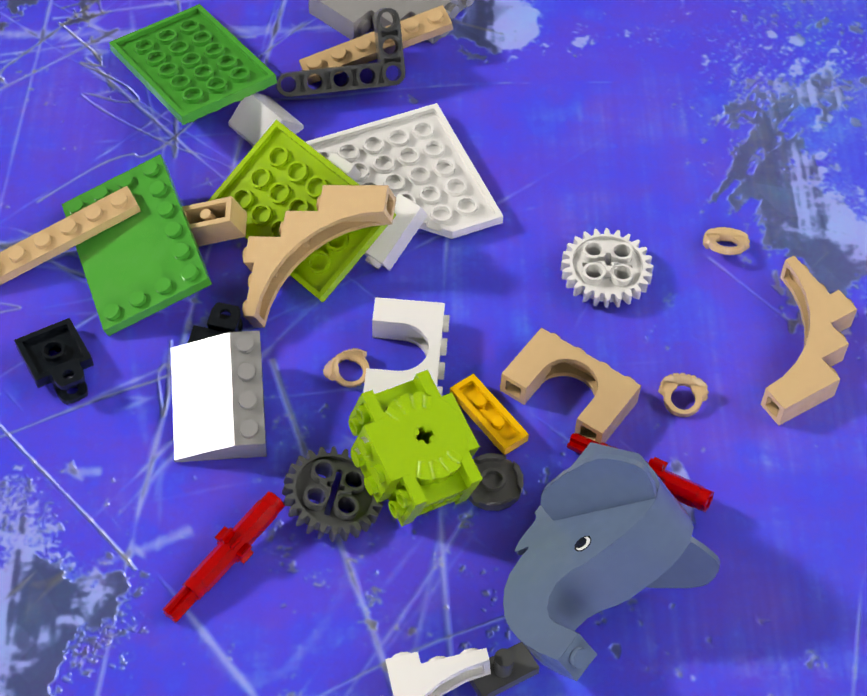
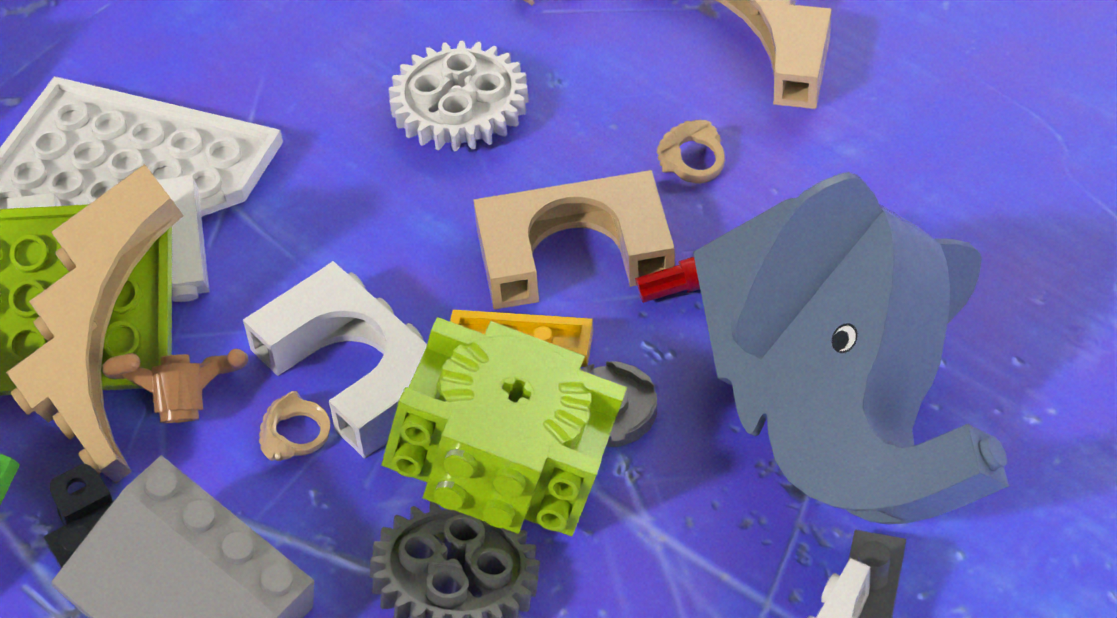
camera: 40 degrees left, 5 degrees down
none -> medium nougat piece [102,349,248,423]

